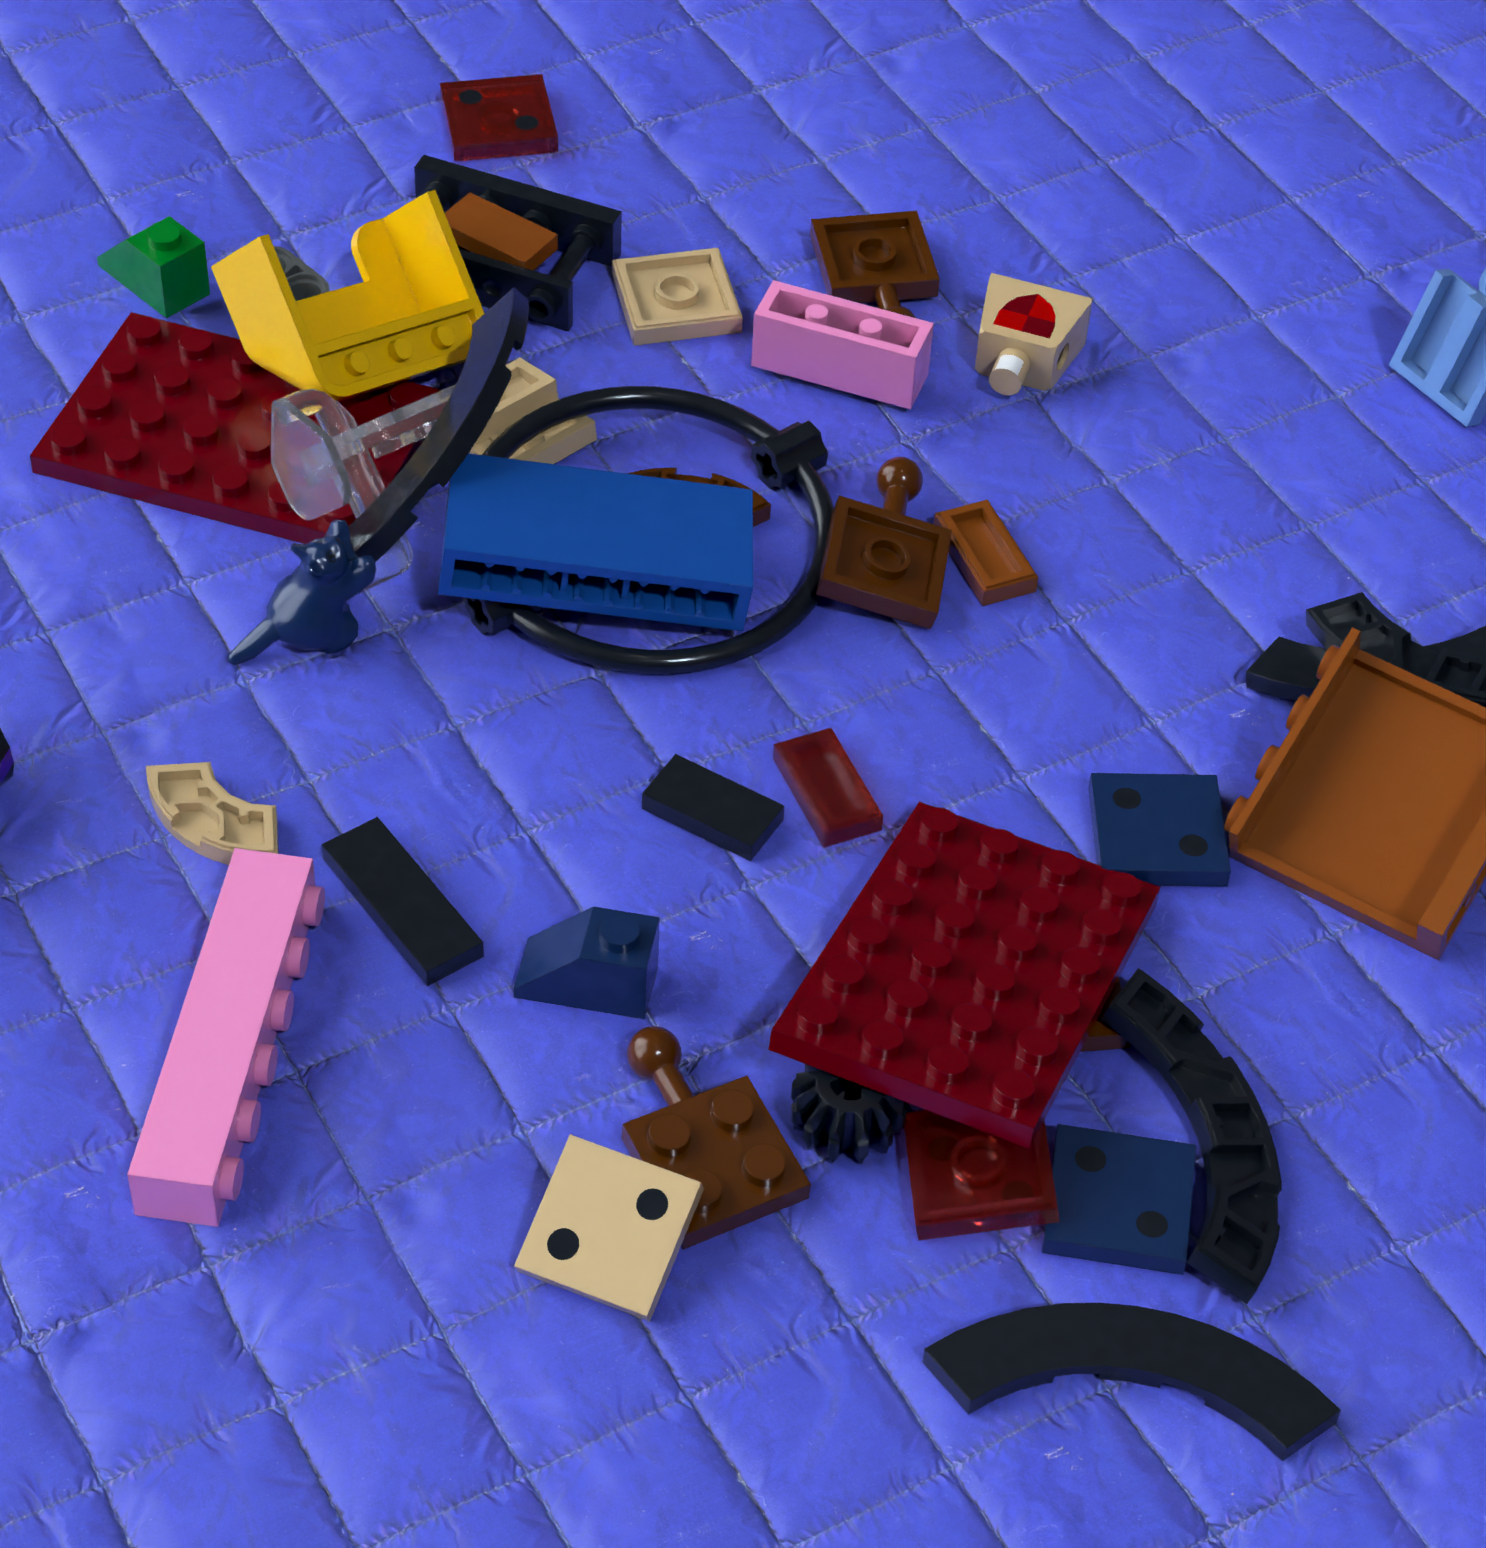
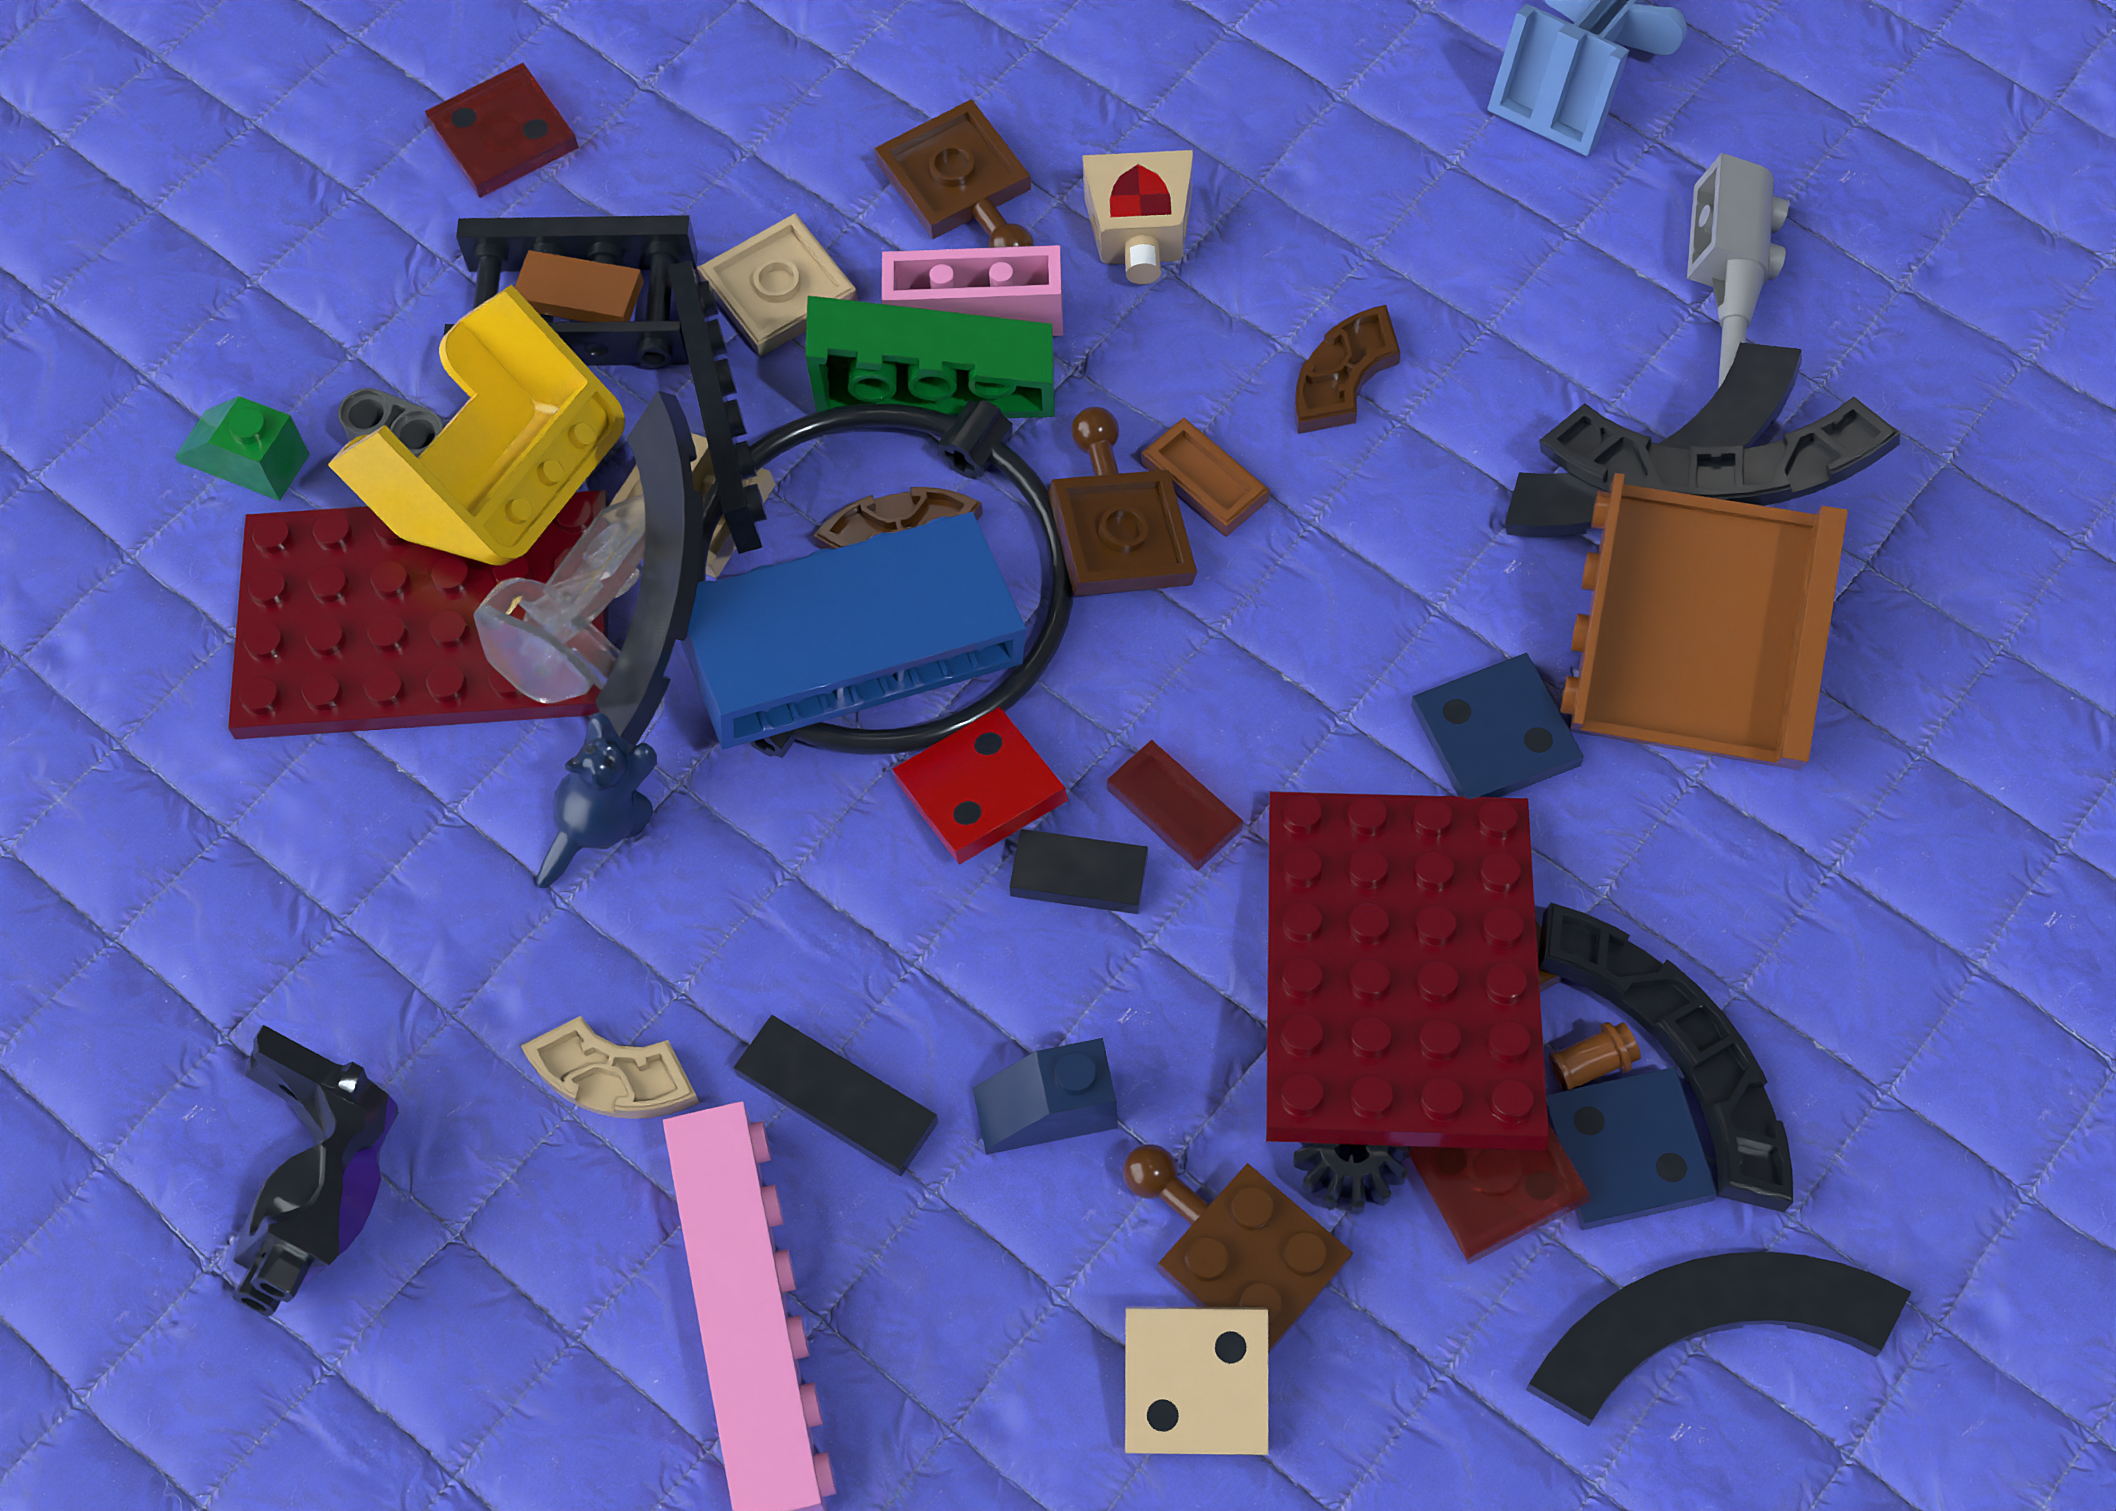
camera: 15 degrees left, 15 degrees up
none -> black plate [668,260,767,554]
none -> green wedge [805,295,1055,418]
none -> red tile [892,707,1068,865]
none -> reddish brown tile [1295,305,1401,434]
none -> dark orange pin [1548,1022,1641,1091]

